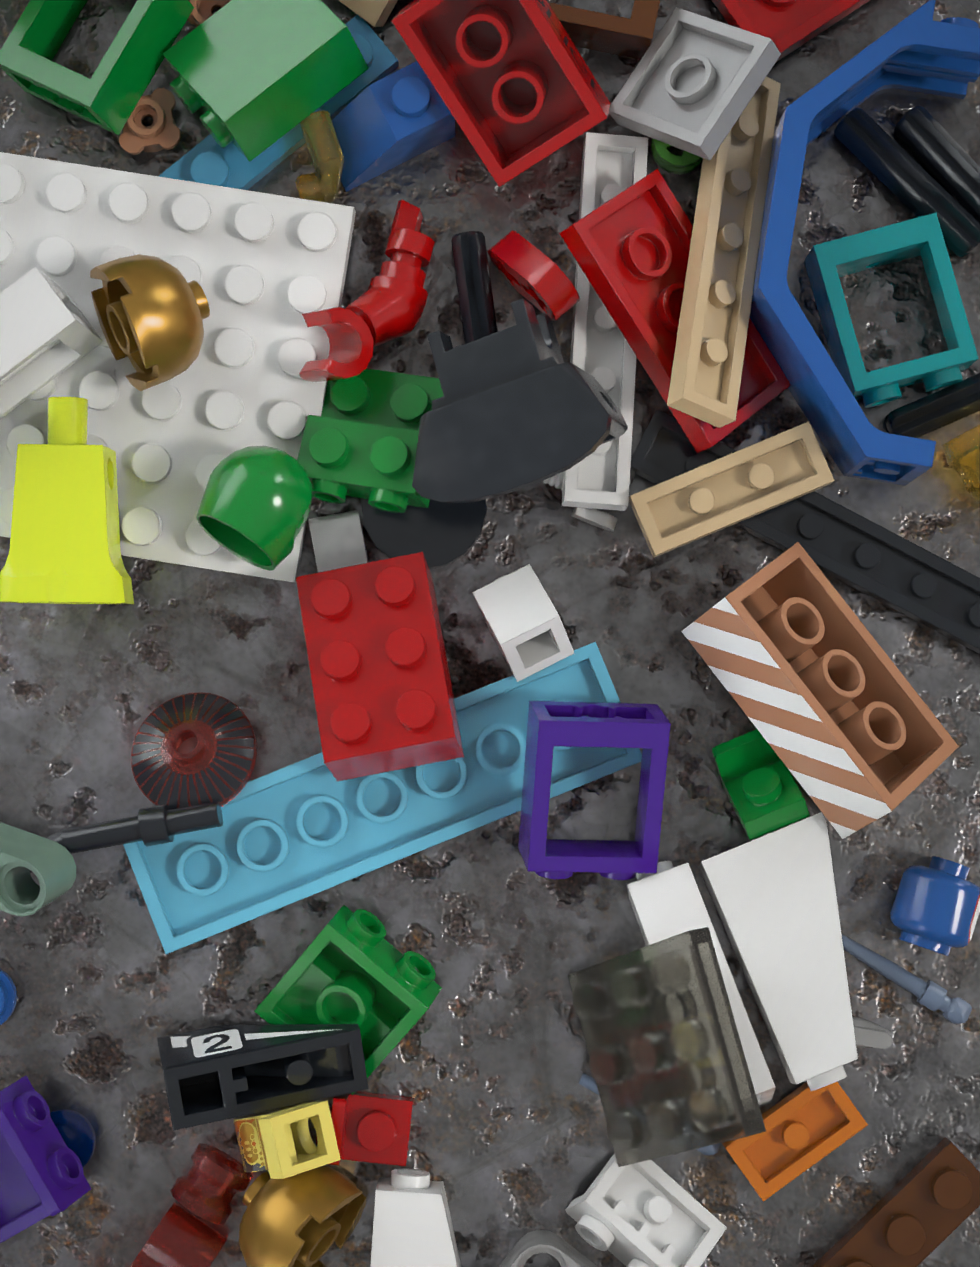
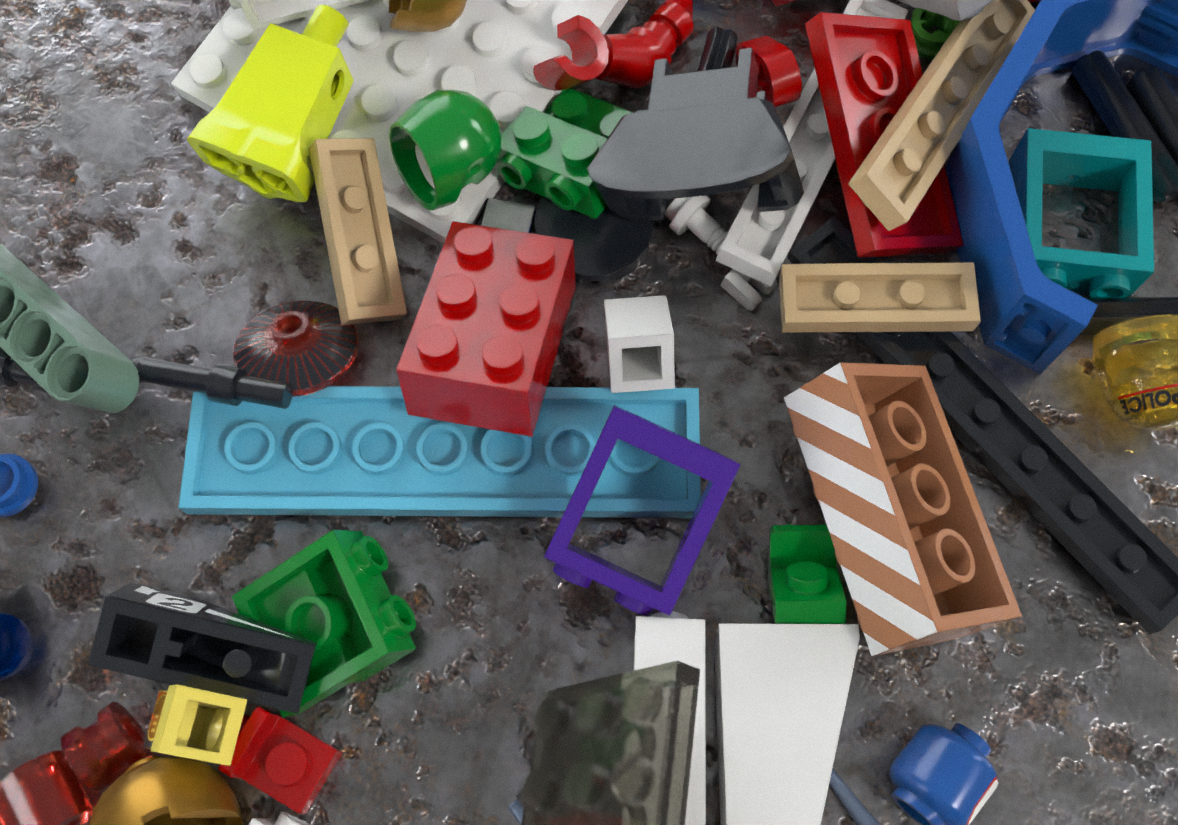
camera: 25 degrees right, 15 degrees down
none -> tan plate [309,138,407,325]

